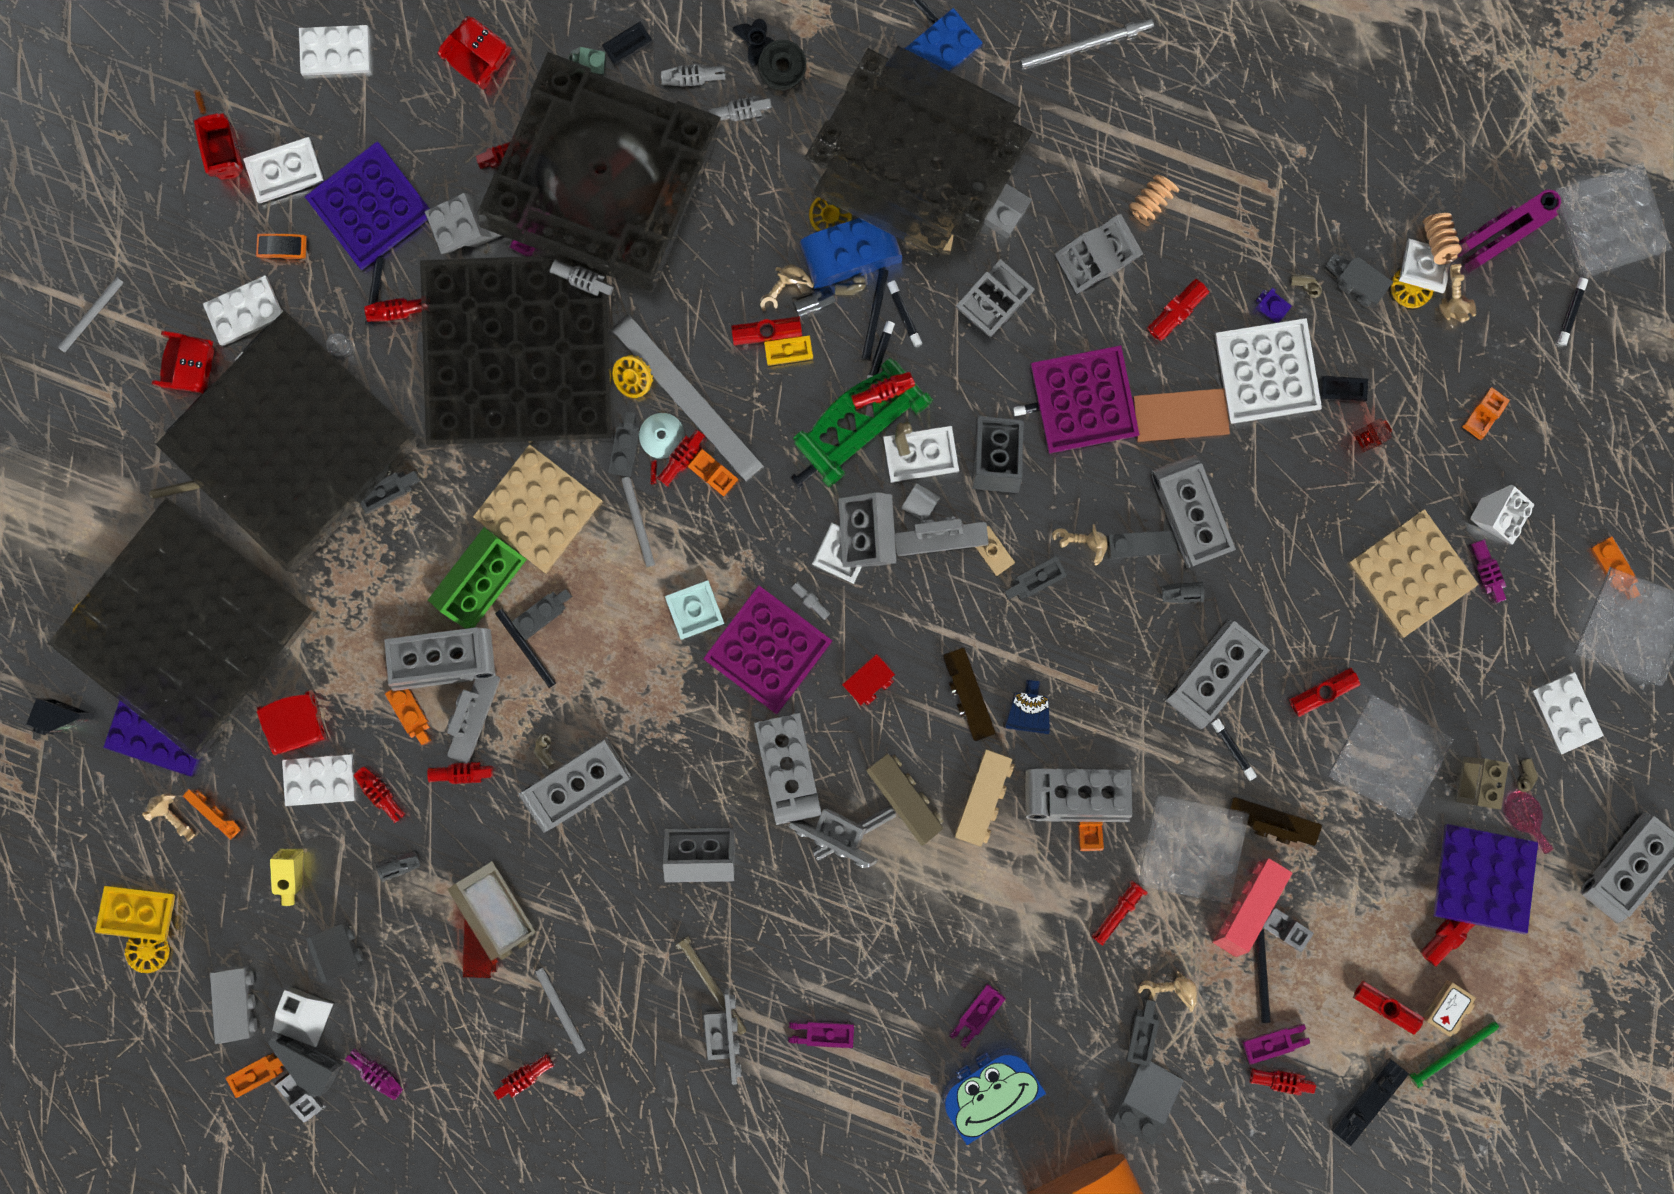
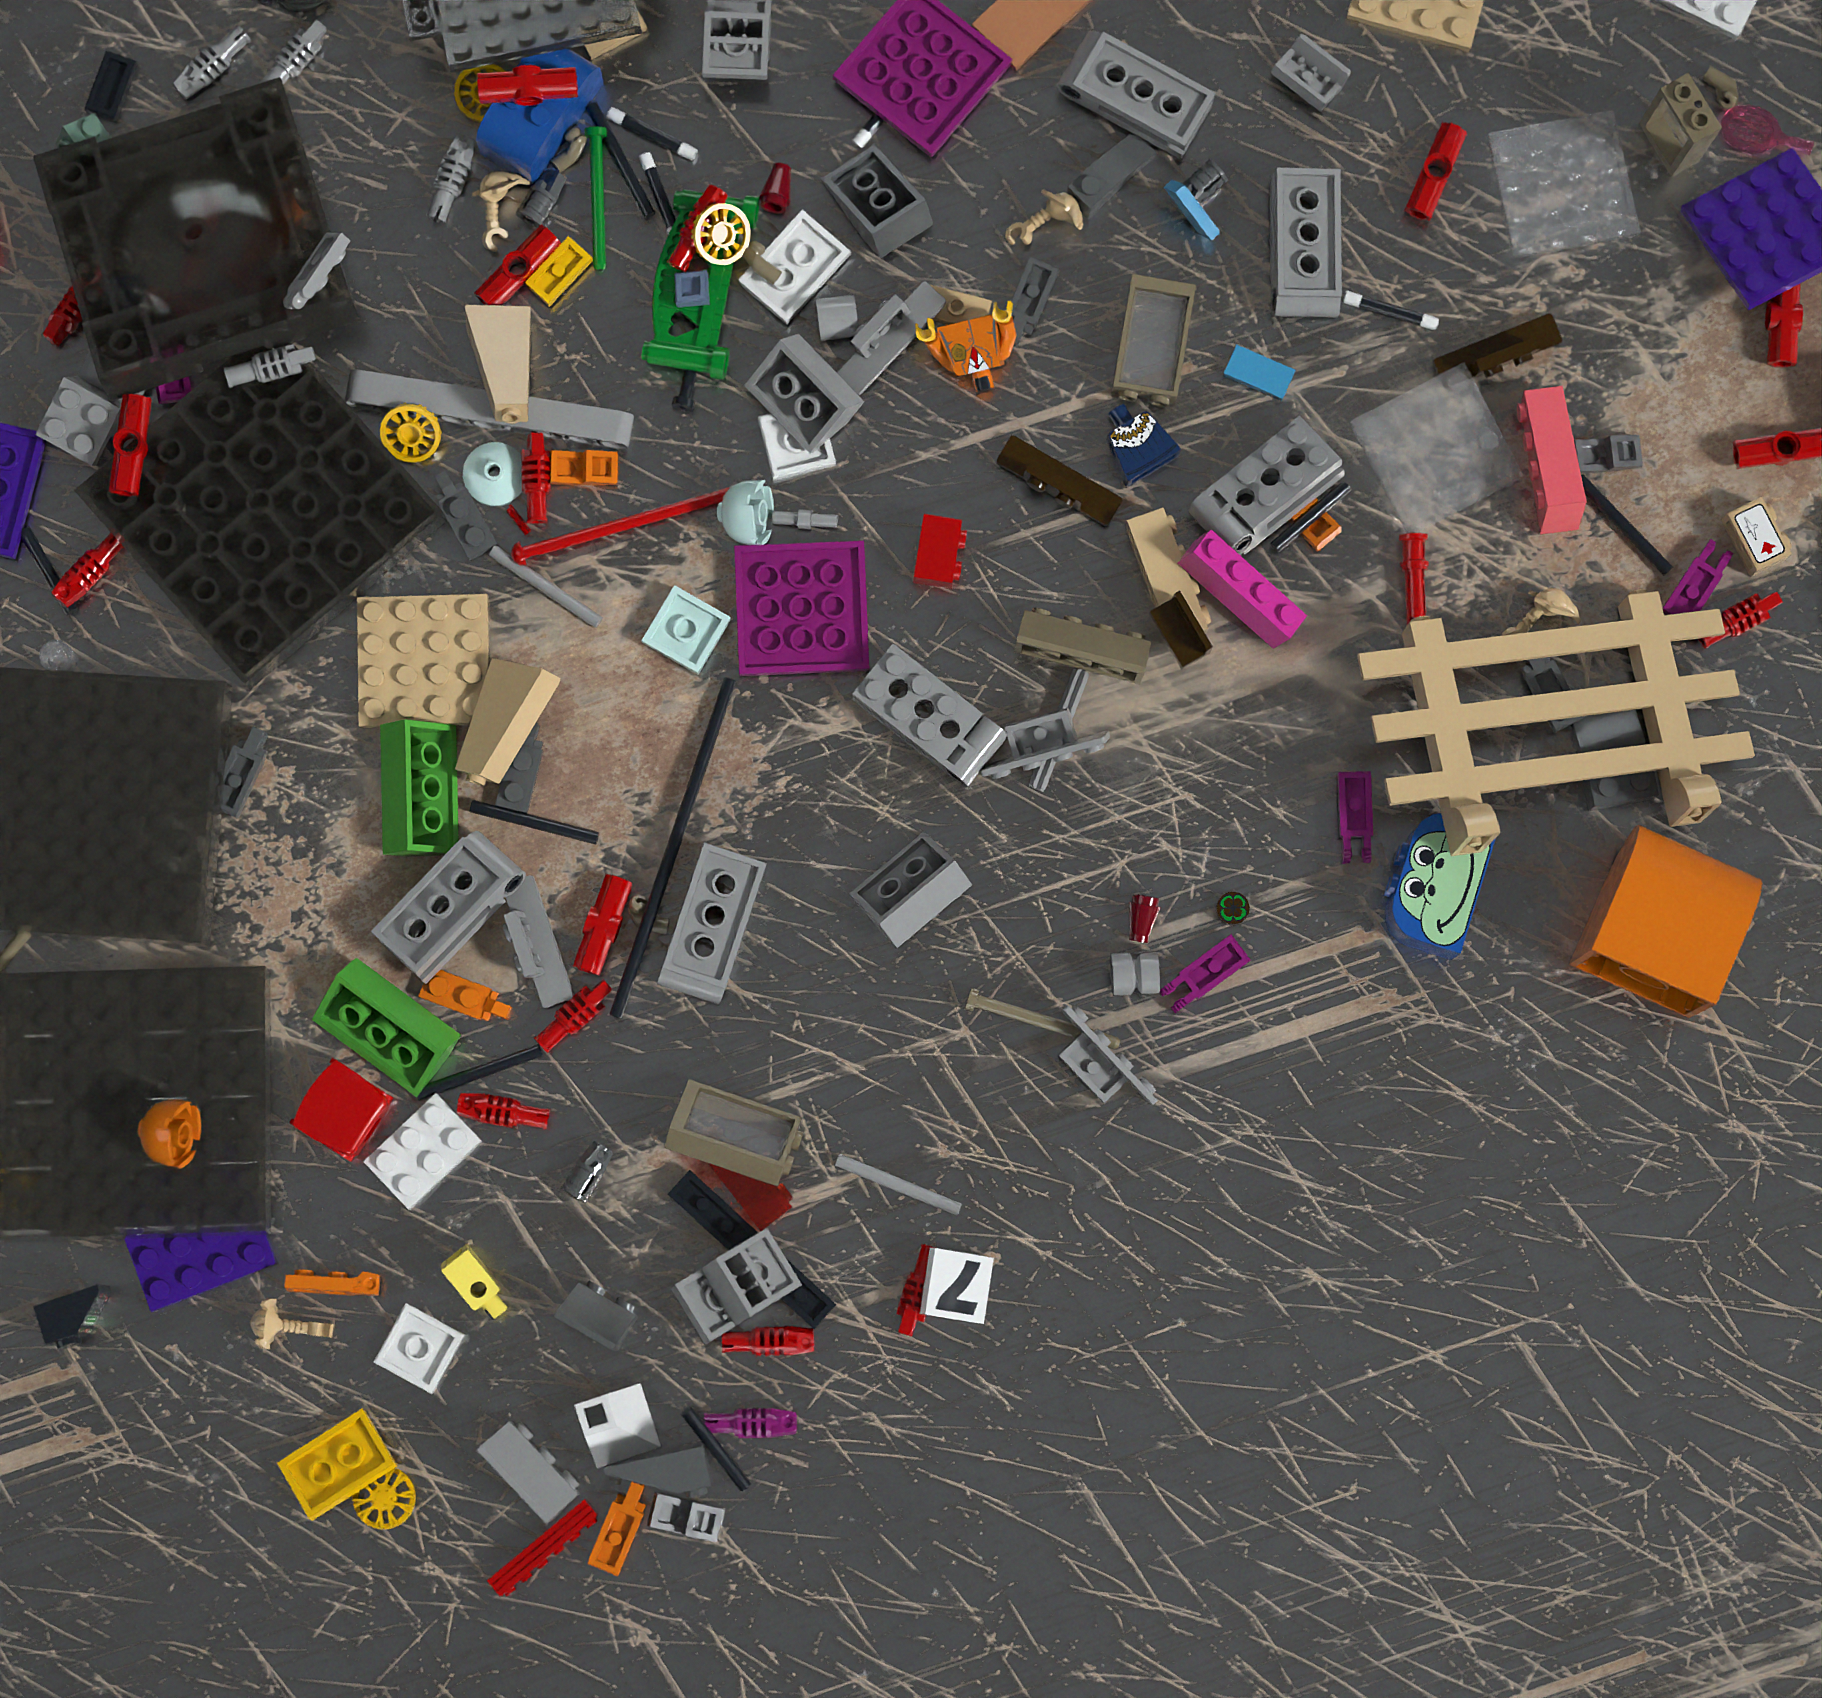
camera: 45 degrees left, 5 degrees down
none -> red piece [109,394,152,497]
none -> orange cylinder [138,1099,201,1168]
none -> light grey hinge [283,232,351,309]
none -> bright green slope [312,958,461,1097]
none -> white tile [374,1303,465,1394]
none -> black bar [417,1044,543,1101]
none -> light grey hinge [426,133,475,224]
none -> tan slope [455,658,561,786]
none -> tan slope [465,305,531,424]
none -> red piece [477,65,578,106]
none -> red piece [487,1499,599,1597]
none -> red bar [511,479,757,566]
none -> red piece [573,874,633,976]
none -> green bar [584,126,607,270]
none -> black piece [609,677,736,1019]
none -> black plate [668,1170,836,1329]
none -> light grey bracket [671,1228,802,1345]
none -> sand blue tile [675,270,710,308]
none -> black bar [681,1406,751,1491]
none -> wheel [691,203,750,265]
none -> light aqua cylinder [717,480,774,545]
none -> red hinge [722,1326,814,1356]
none -> dark red cone [759,163,792,213]
none -> orange torso [915,301,1017,392]
none -> white tile [920,1248,994,1324]
none -> light grey wheel [1110,951,1160,996]
none -> clear window [1112,274,1196,407]
none -> dark red cone [1129,894,1161,943]
none -> dark brown panel [1149,591,1213,670]
none -> dark azure tile [1163,180,1220,241]
none -> dark pink brick [1178,529,1307,649]
none -> tile [1216,892,1250,925]
none -> dark azure tile [1223,344,1295,401]
none -> light grey bracket [1270,34,1351,112]
none -> black bar [1270,481,1351,553]
none -> tan fence [1357,589,1755,856]
none -> brick [1721,497,1792,577]

